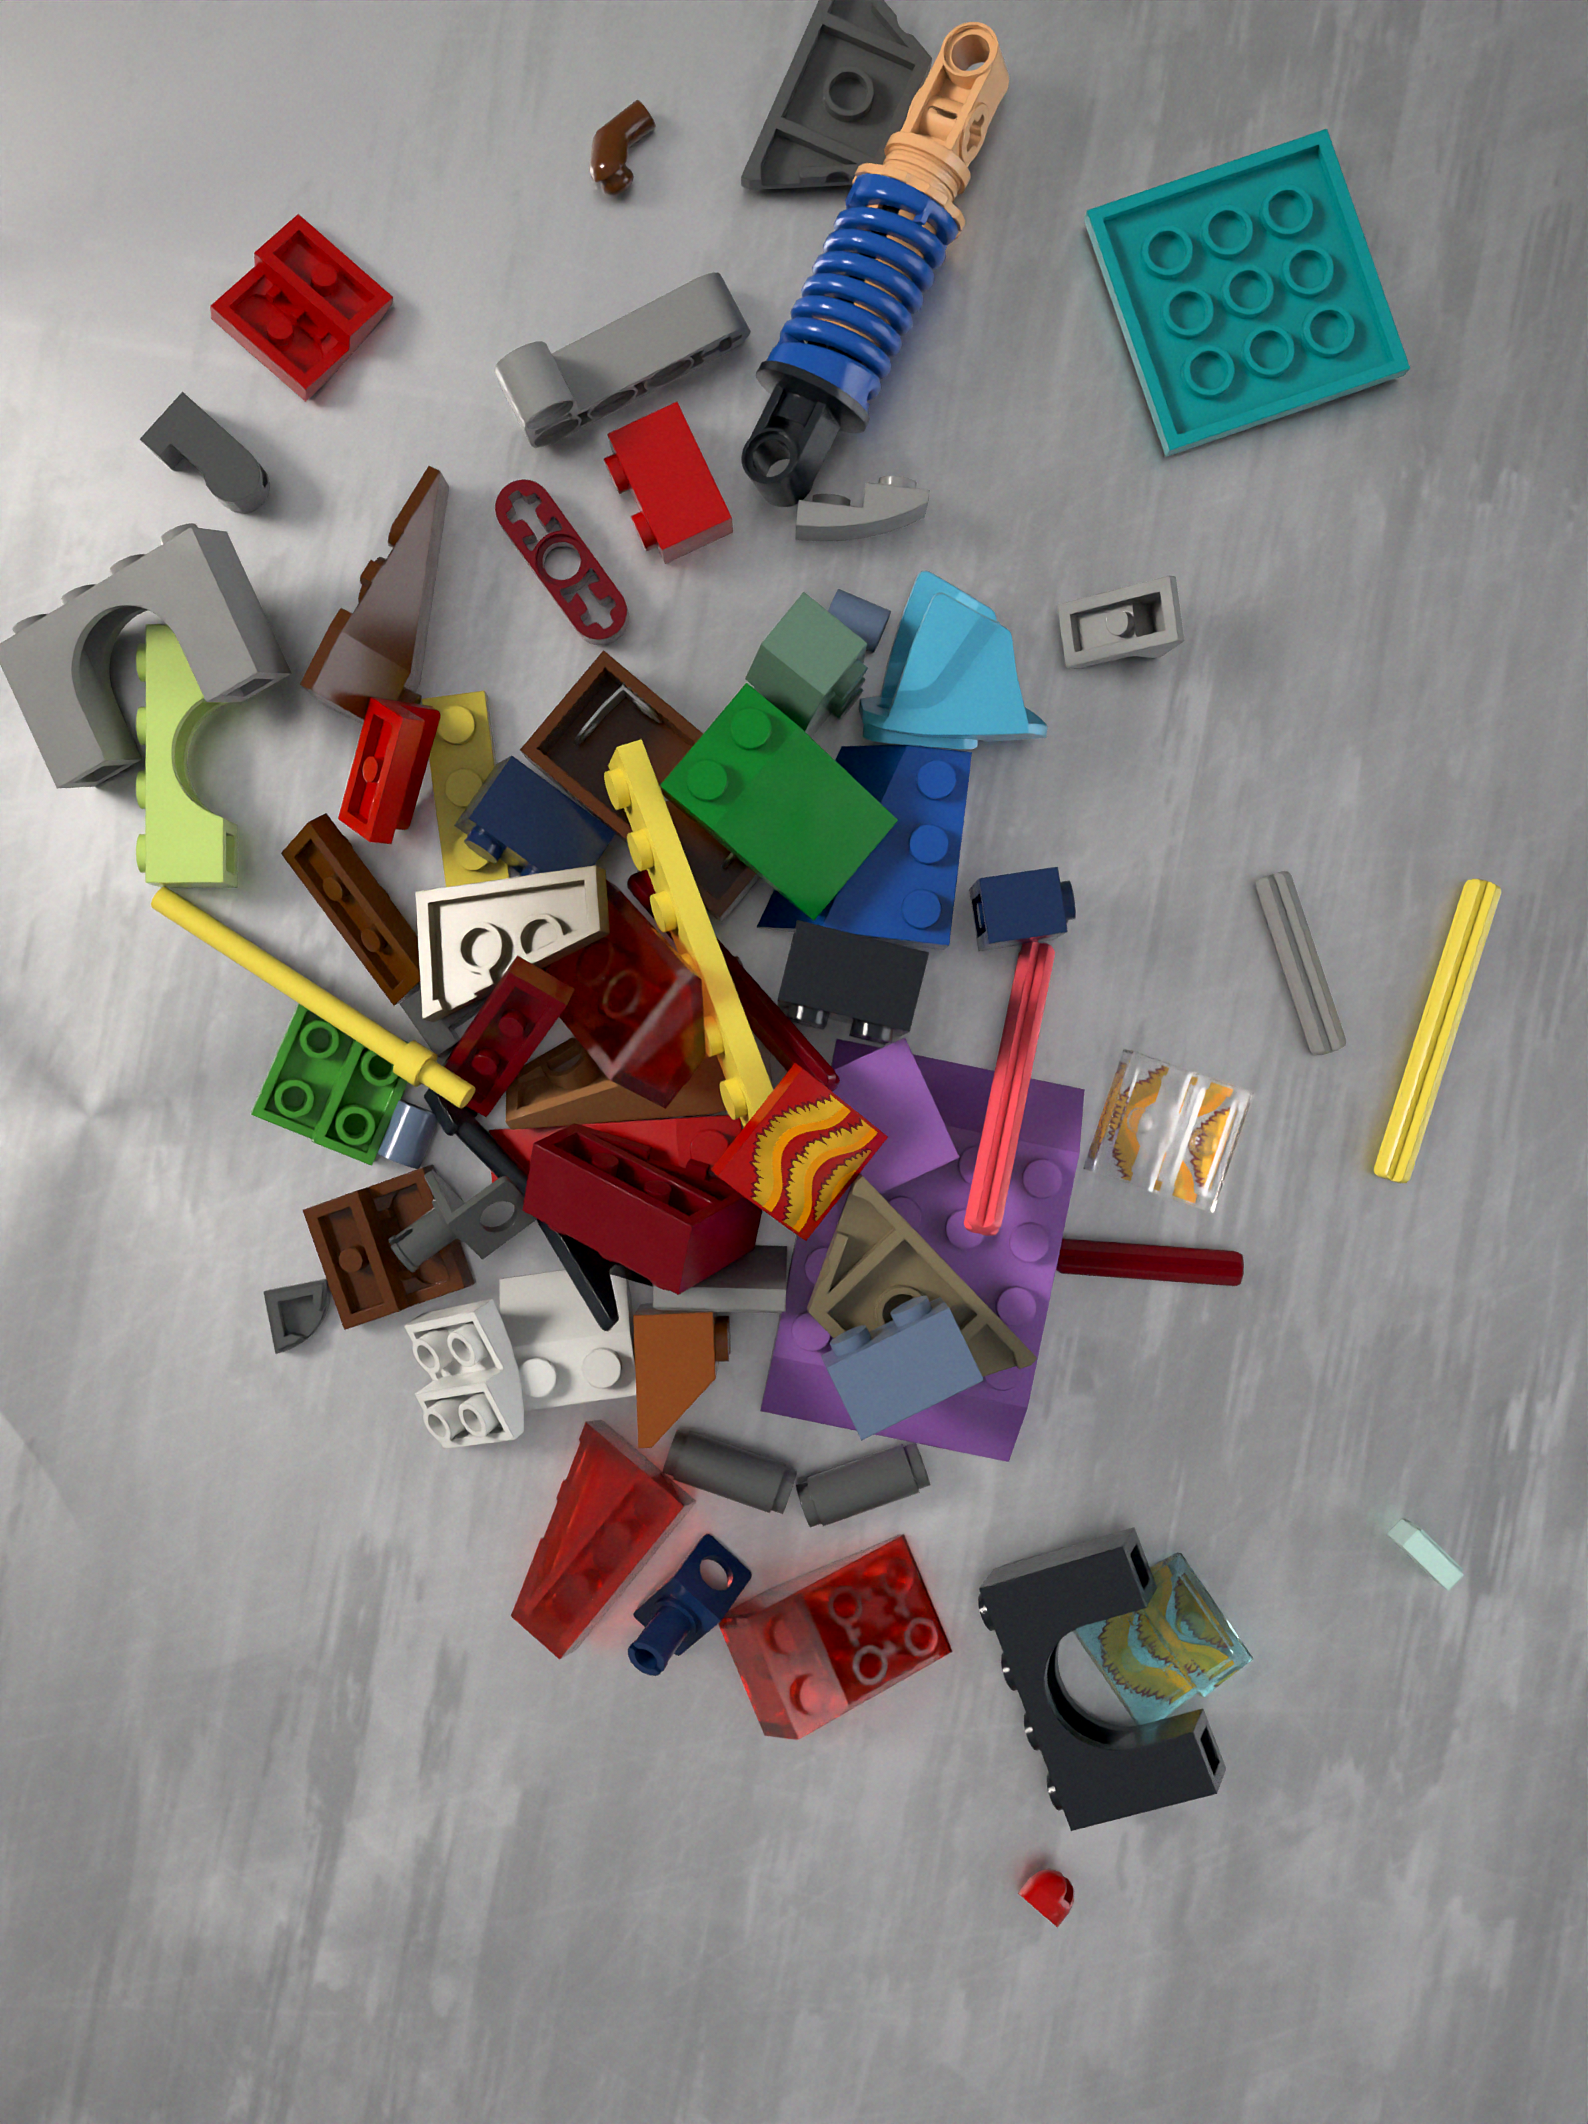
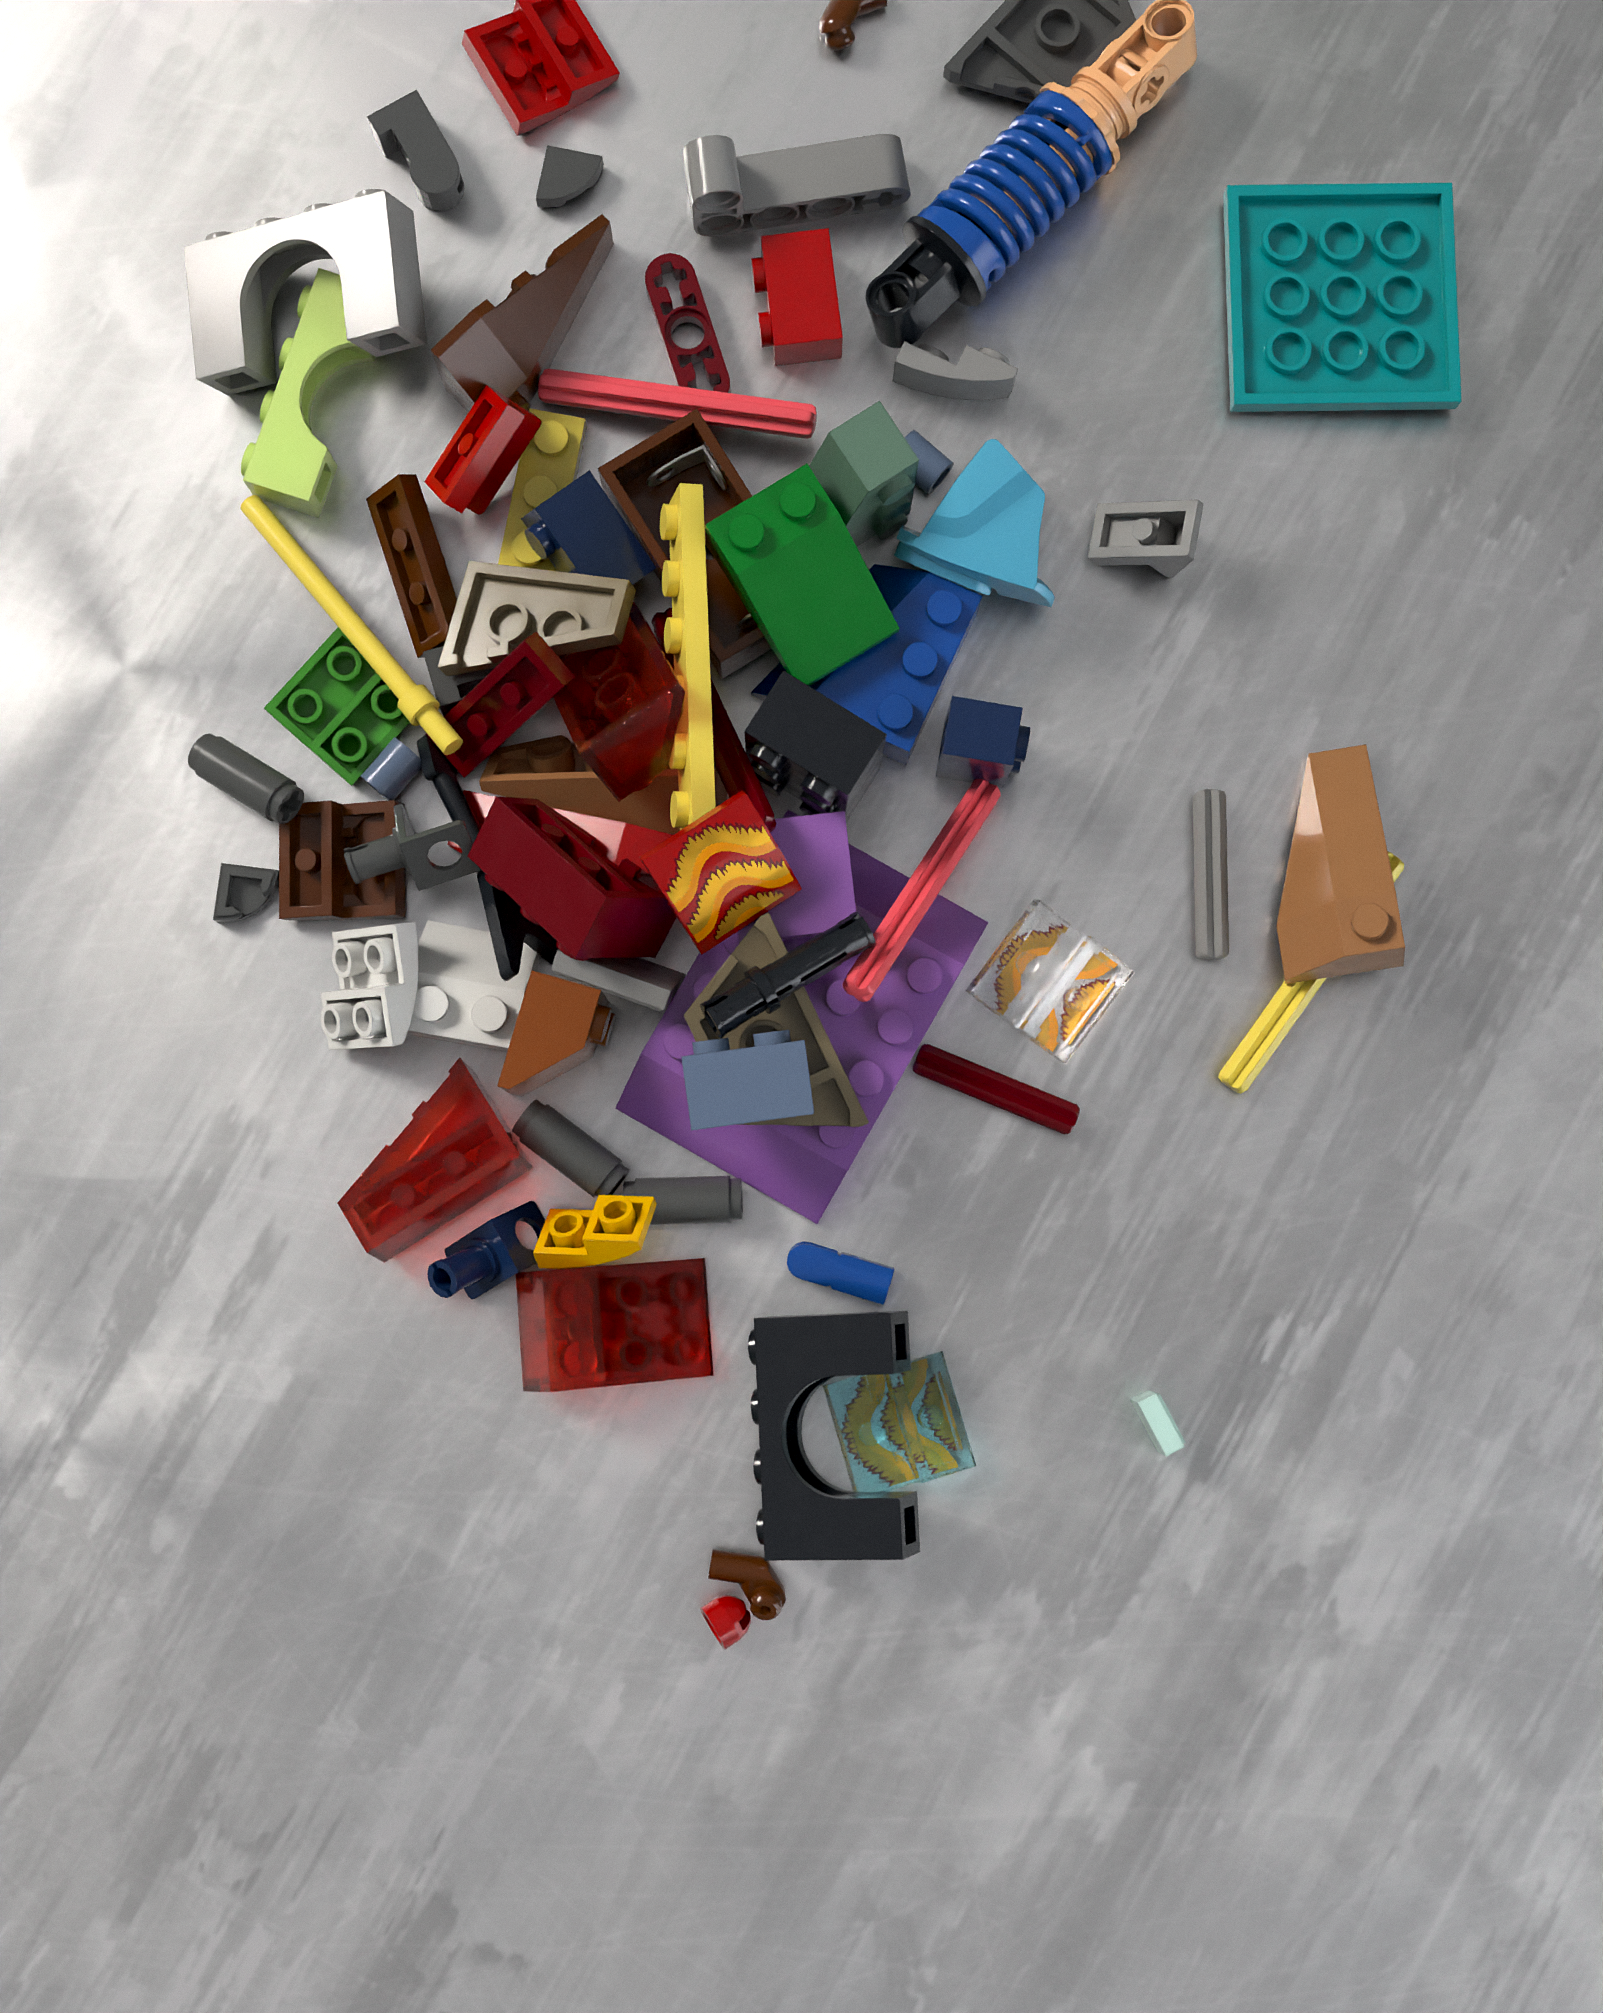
camera: 10 degrees right, 5 degrees down
none -> dark grey piece [188,733,304,824]
none -> yellow slope [533,1195,657,1269]
none -> dark grey tile [536,145,604,207]
none -> coral axle [538,368,817,439]
none -> black pin [700,912,876,1038]
none -> reddish brown arm [708,1549,786,1620]
none -> blue bar [787,1241,894,1305]
none -> medium nougat wedge [1276,744,1405,984]

